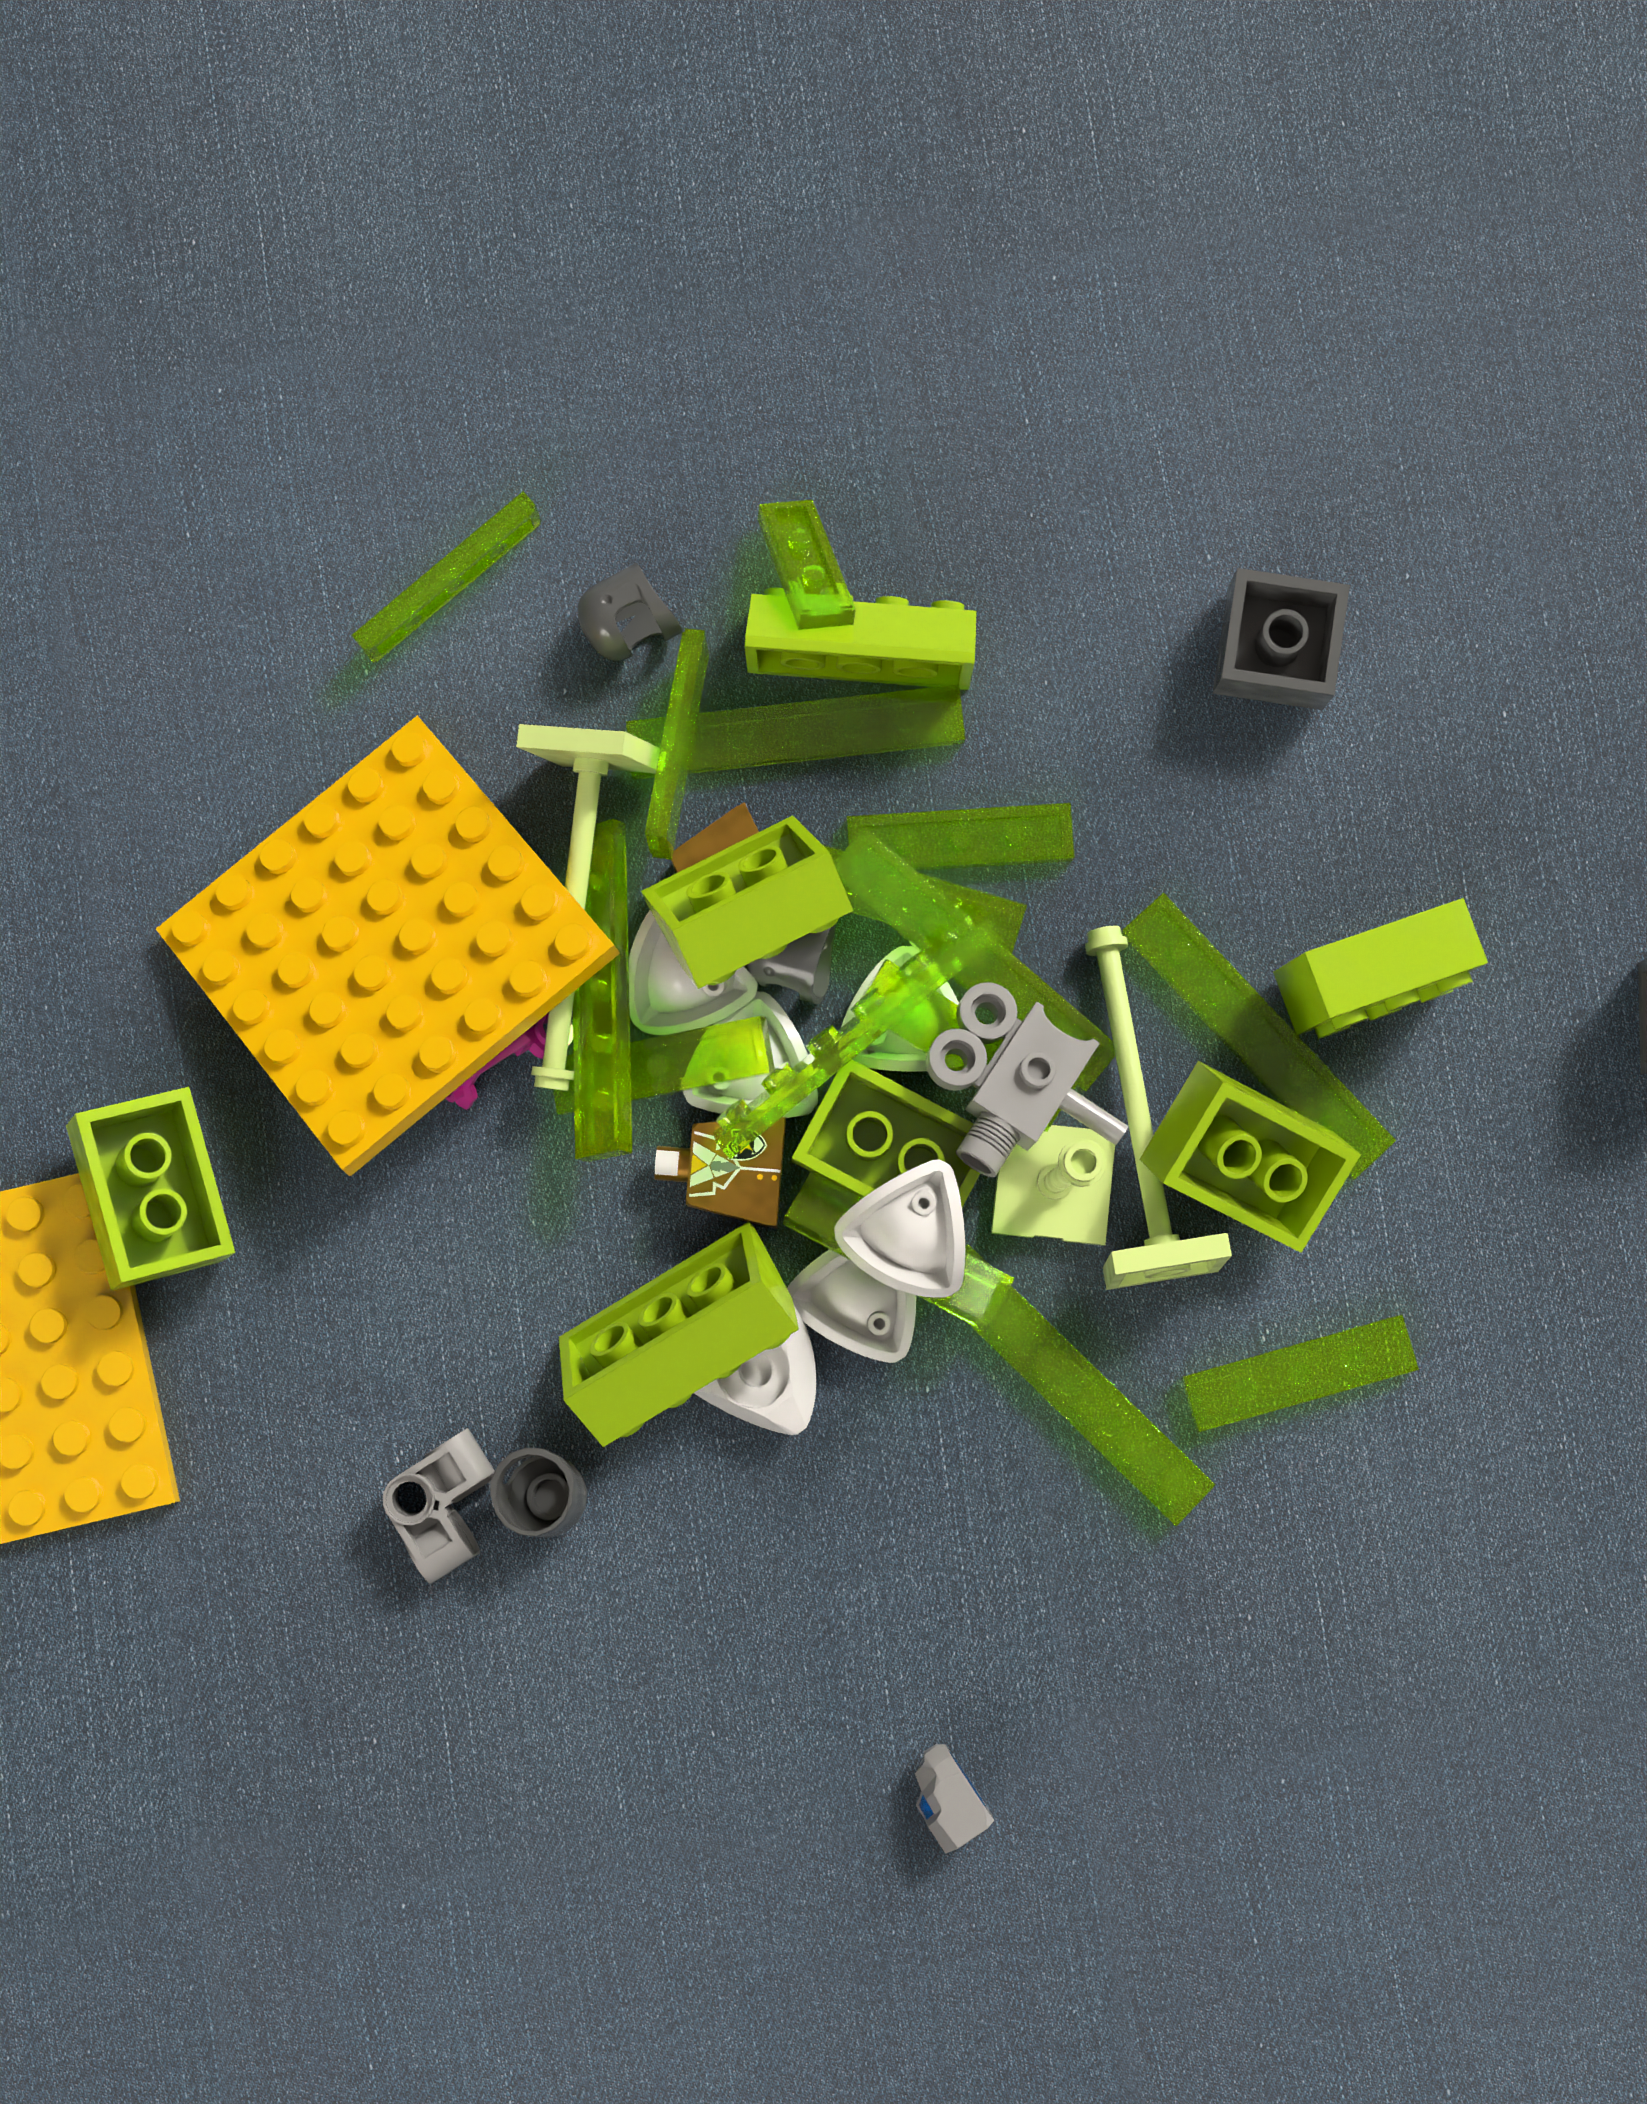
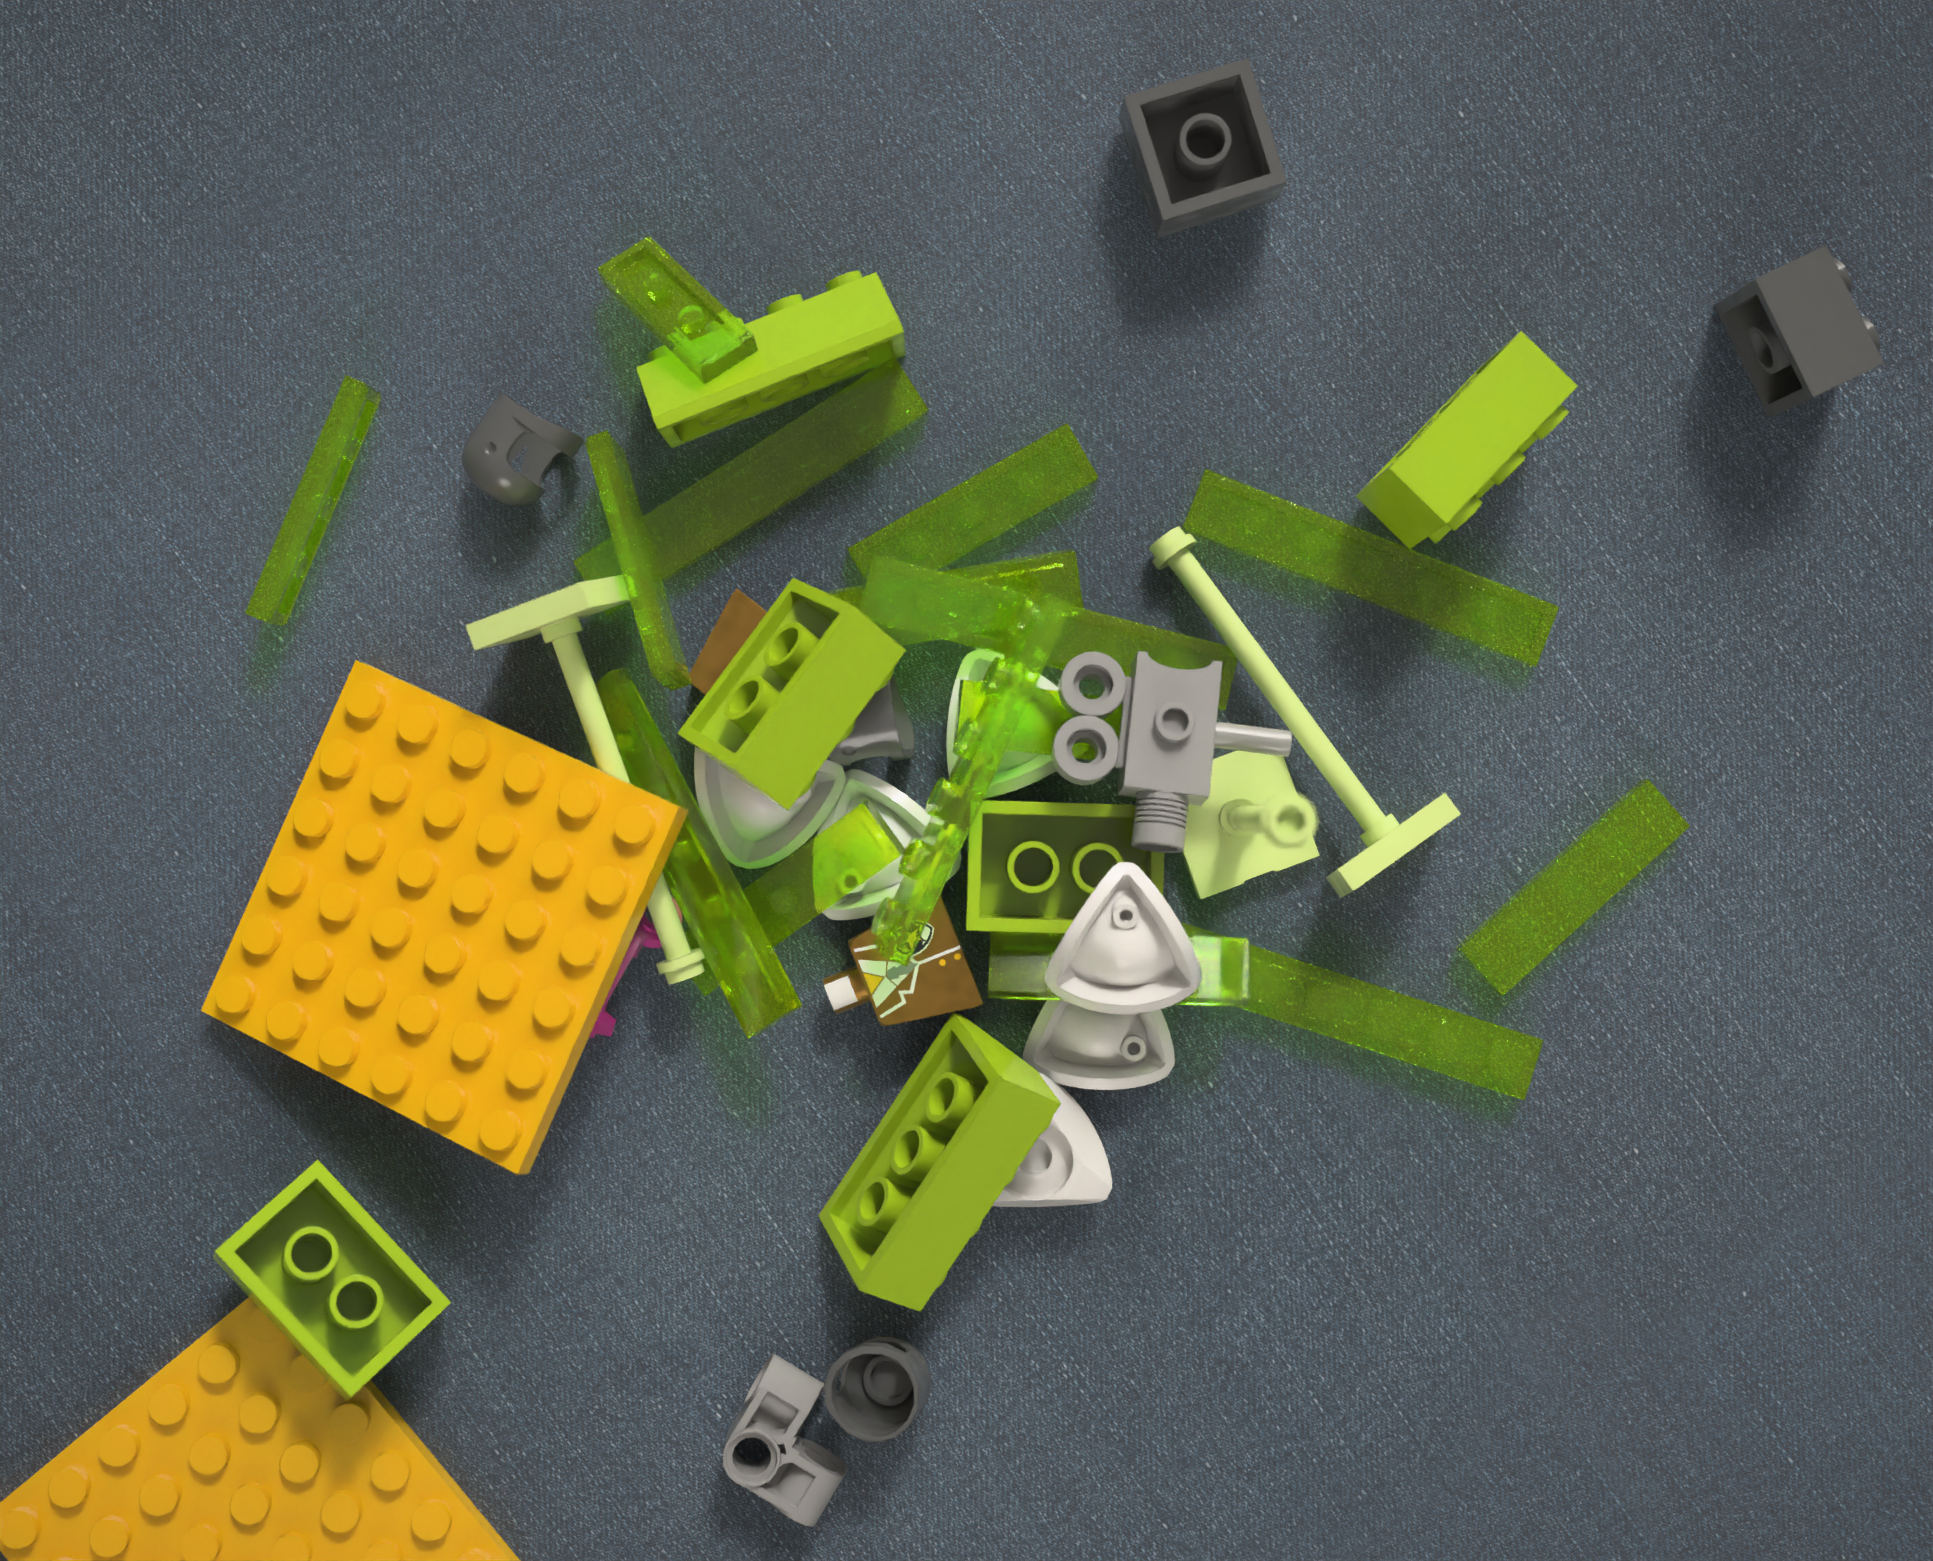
camera: 30 degrees left, 5 degrees up
light grey rock [915,1744,994,1853] -> none
lime brick [1139,1061,1361,1253] -> none

